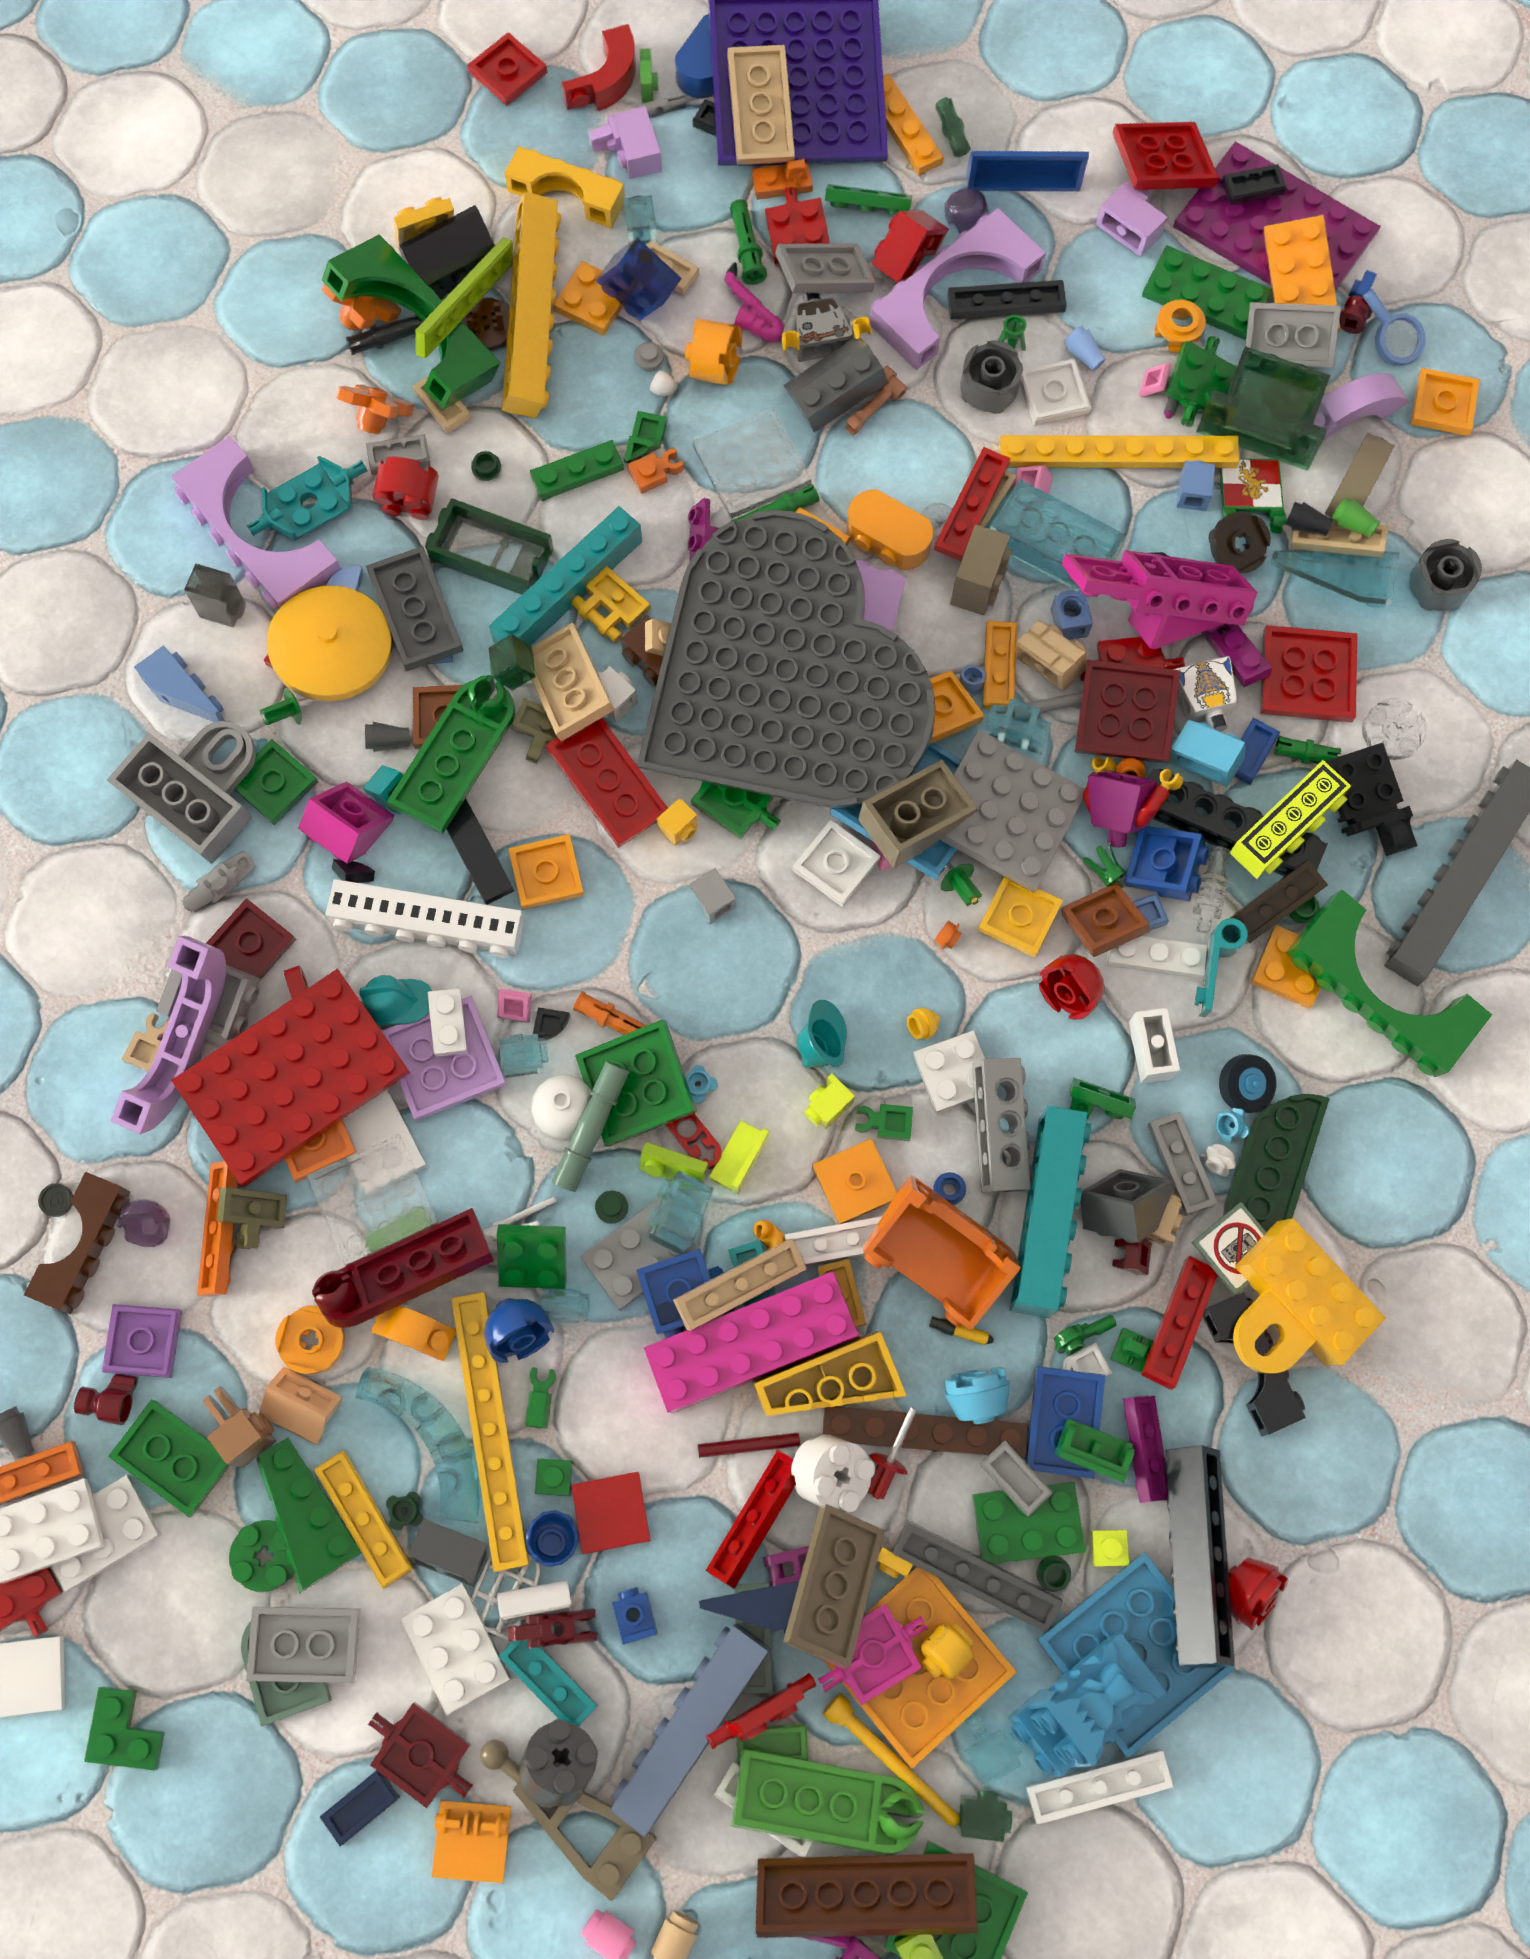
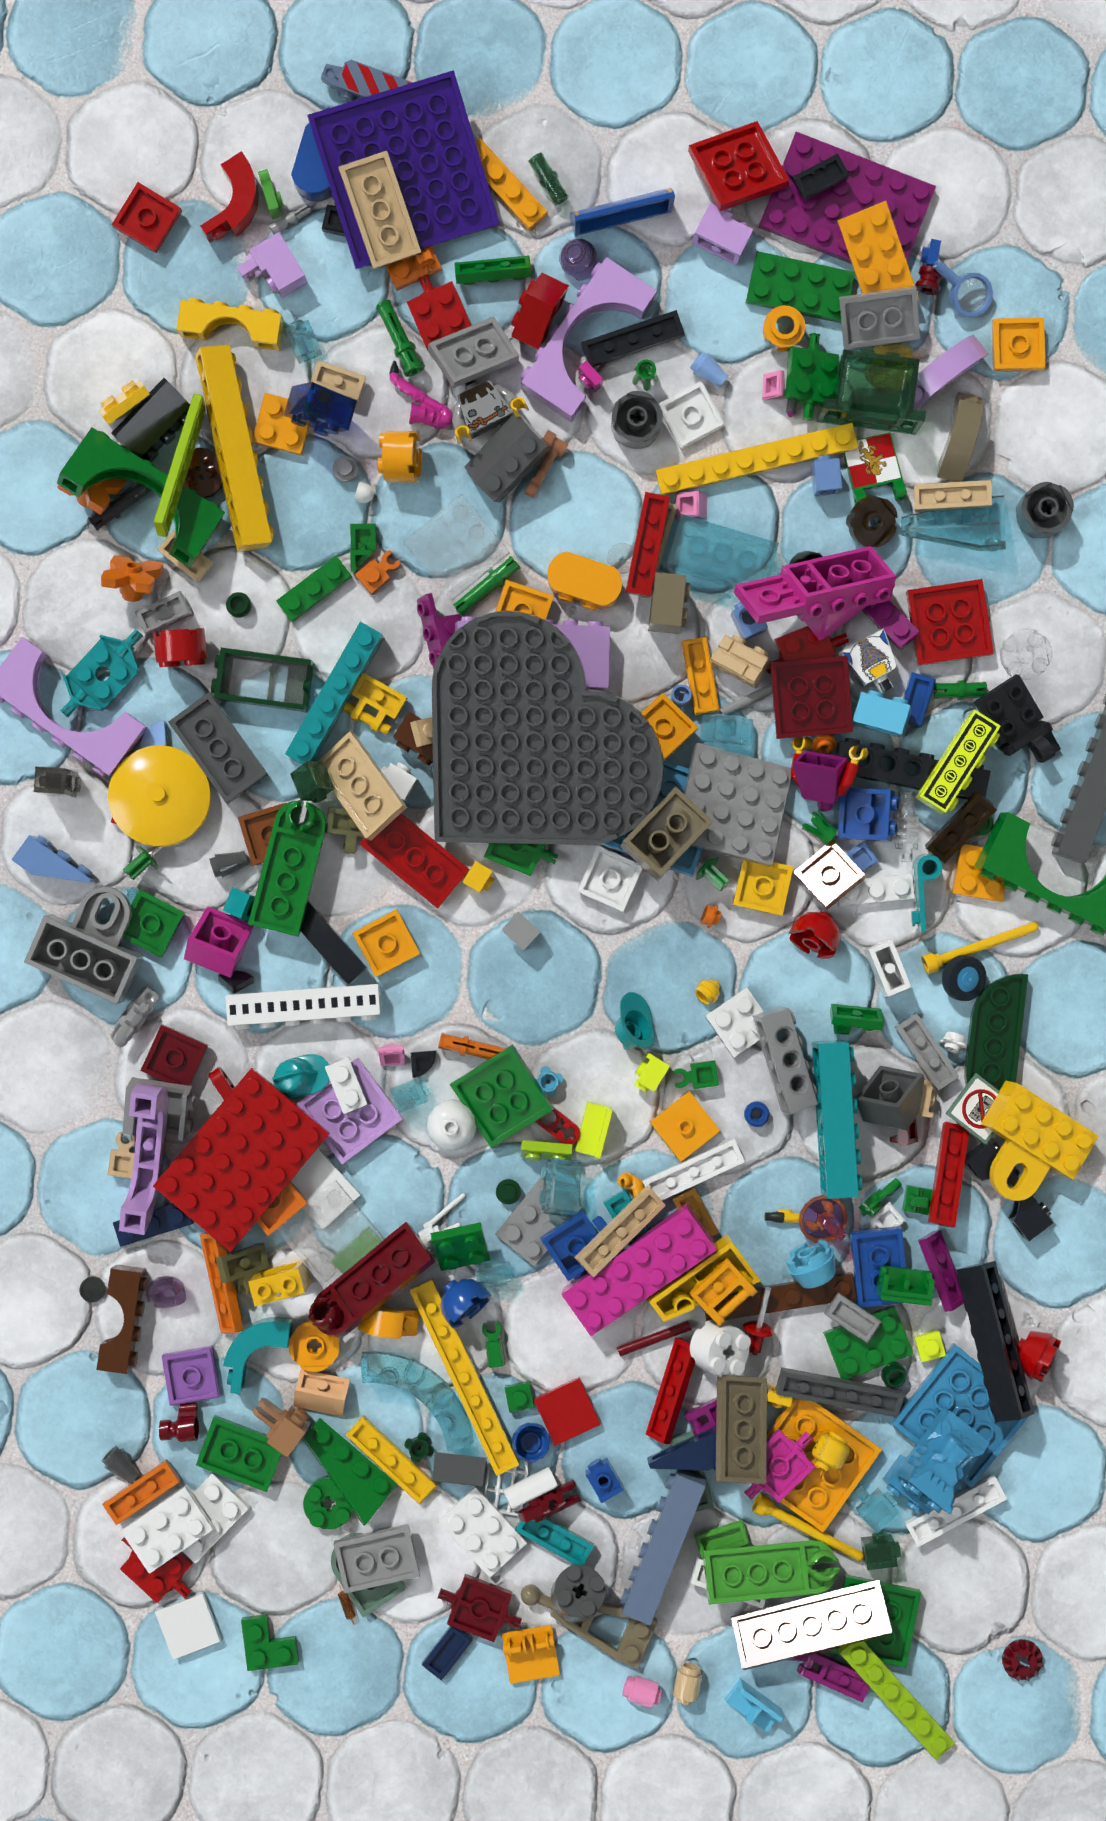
camera: 15 degrees left, 15 degrees up
sand green piece [552,1061,629,1192] -> none
red plate [706,1673,816,1749] -> none
orange windscreen [863,1175,1021,1331] -> none
medium azure plate [1216,1108,1250,1143] -> none
black cone [1285,501,1334,537] -> none
bright green cone [1332,497,1381,537] -> none
none -> dark blue plate [113,1203,194,1247]
none -> teal arch [223,1317,294,1394]
none -> yellow window [248,1259,312,1307]
none -> clear orange piece [338,1585,356,1625]
none -> dark pink plate [578,361,603,392]
none -> light orange plate [689,1258,758,1326]
none -> clear pink shield [798,1195,848,1243]
none -> yellow piece [921,922,1039,975]

